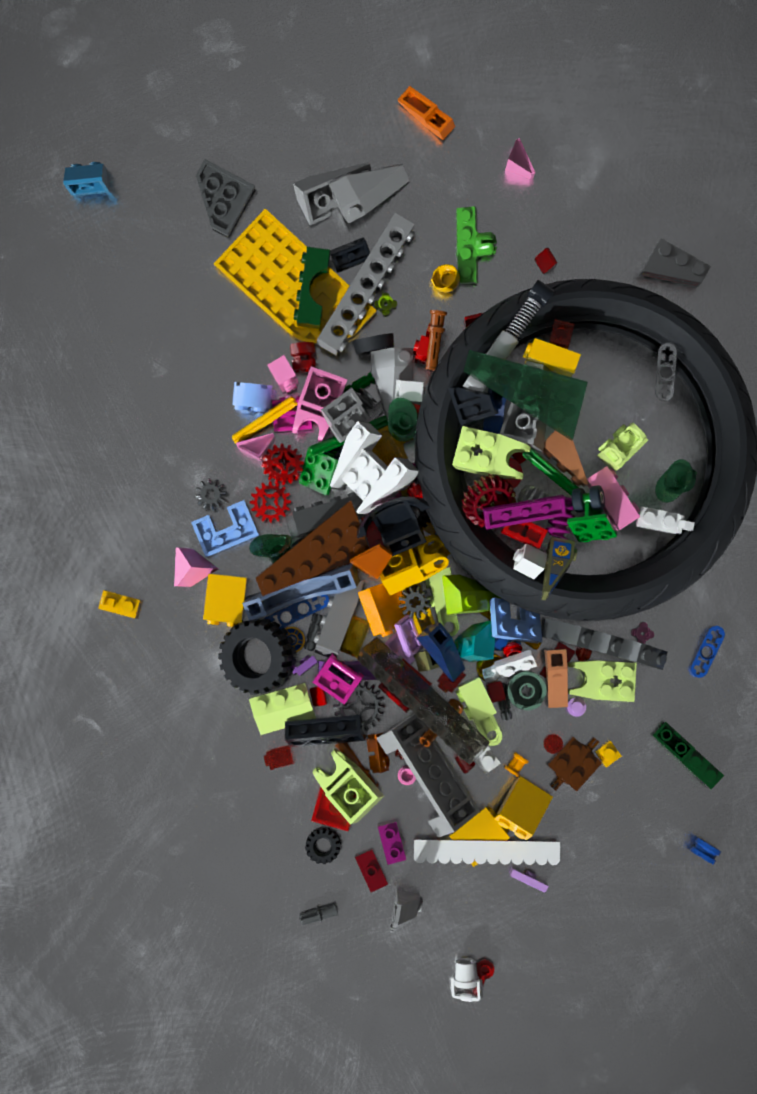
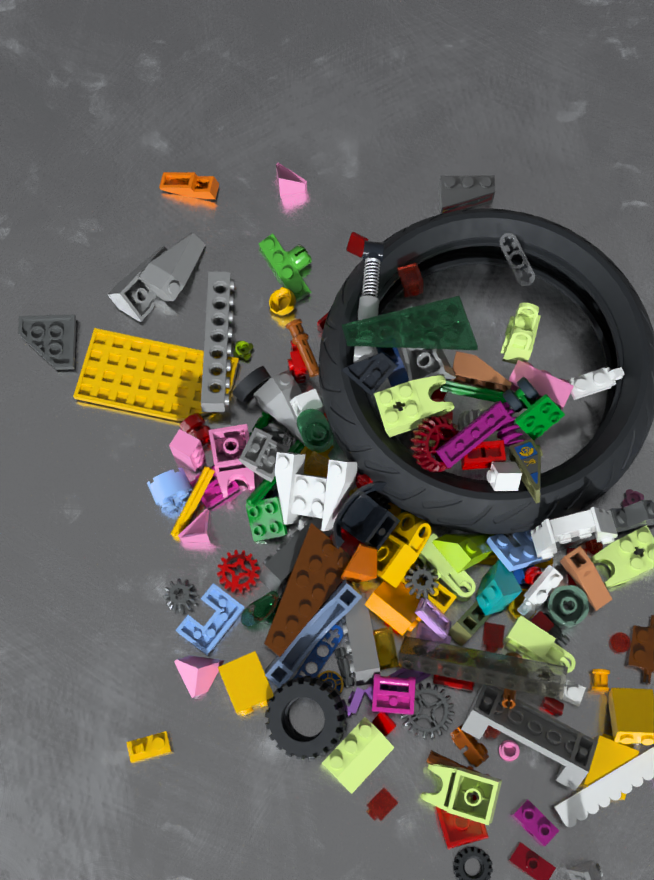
camera: 30 degrees left, 15 degrees down
red gear [262,443,304,485] -> none
black fence [285,715,366,747] -> none
dark green arch [294,247,330,329] -> none
black slope [330,237,370,272] -> none
dark blue slope [417,623,465,682] -> none
yellow brick [523,338,581,379] -> none
lavender plate [567,697,586,717] -> none
clear green piece [655,459,697,503] -> none
none -> white wedge [531,507,618,560]

